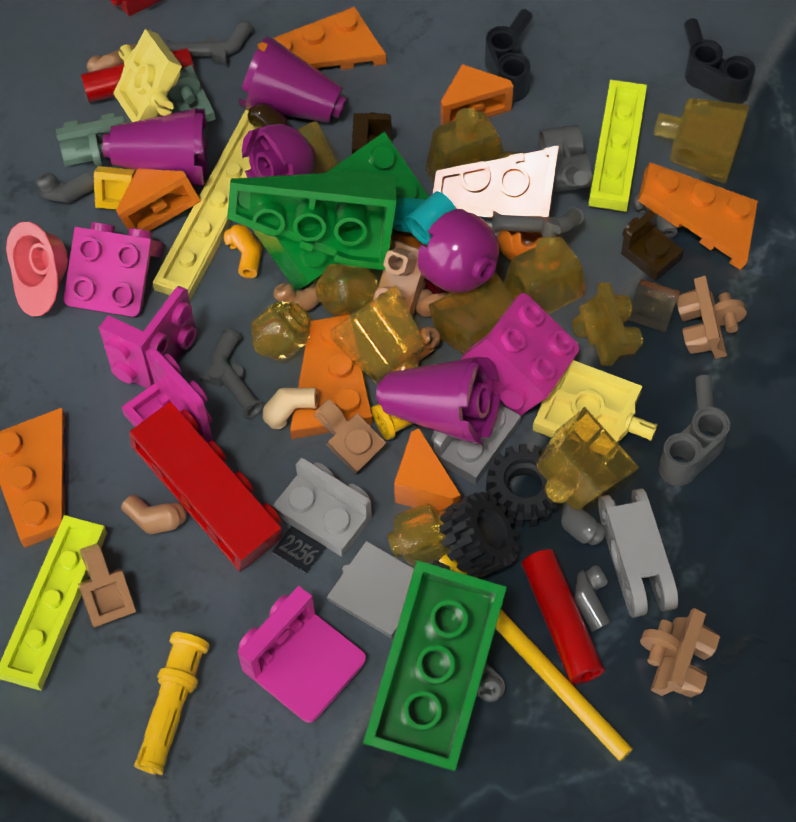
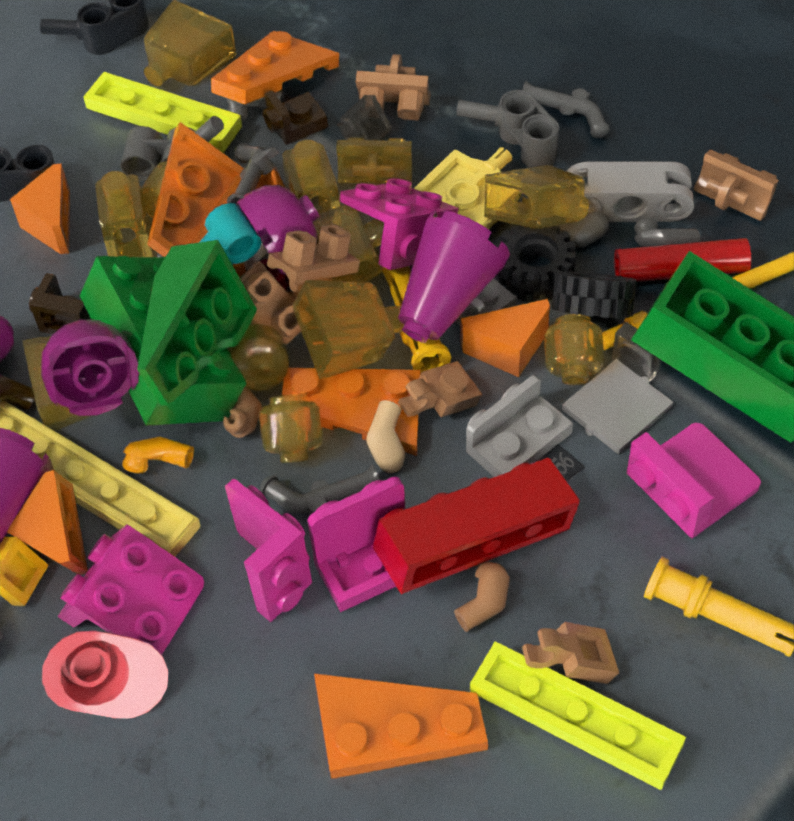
camera: 75 degrees left, 5 degrees down
none -> medium nougat hips [267,224,360,301]
none -> dark grey piece [522,80,610,139]

